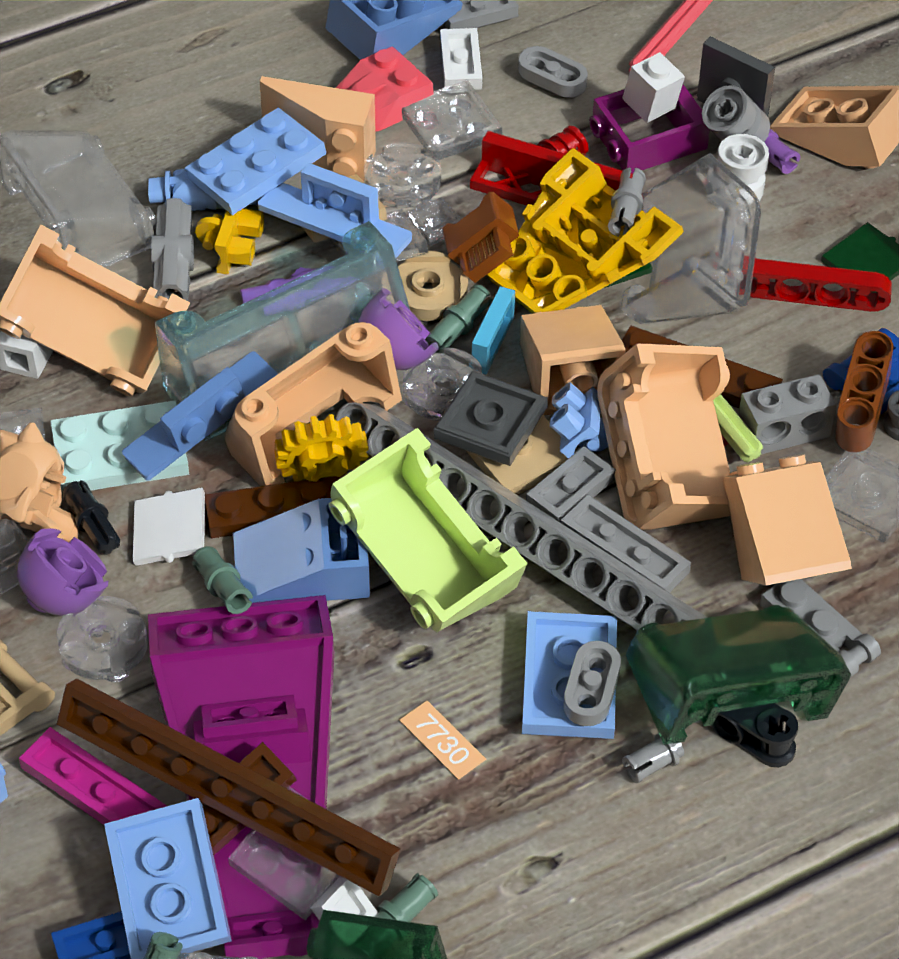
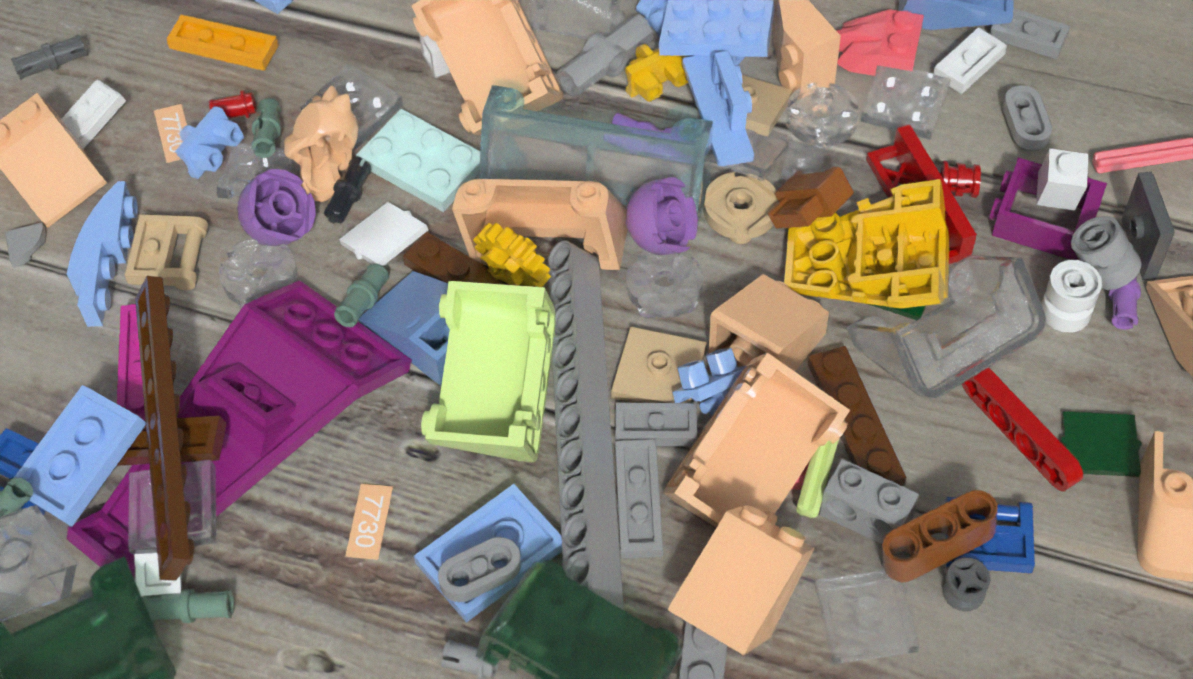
camera: 50 degrees right, 5 degrees up
medium blue bracket [122,351,278,480] -> none
sand green pin [425,284,493,356] -> none
dark grey plate [433,371,548,466] -> none
medium azure tile [471,286,515,375] -> none
light grey pin [608,167,646,237] -> none

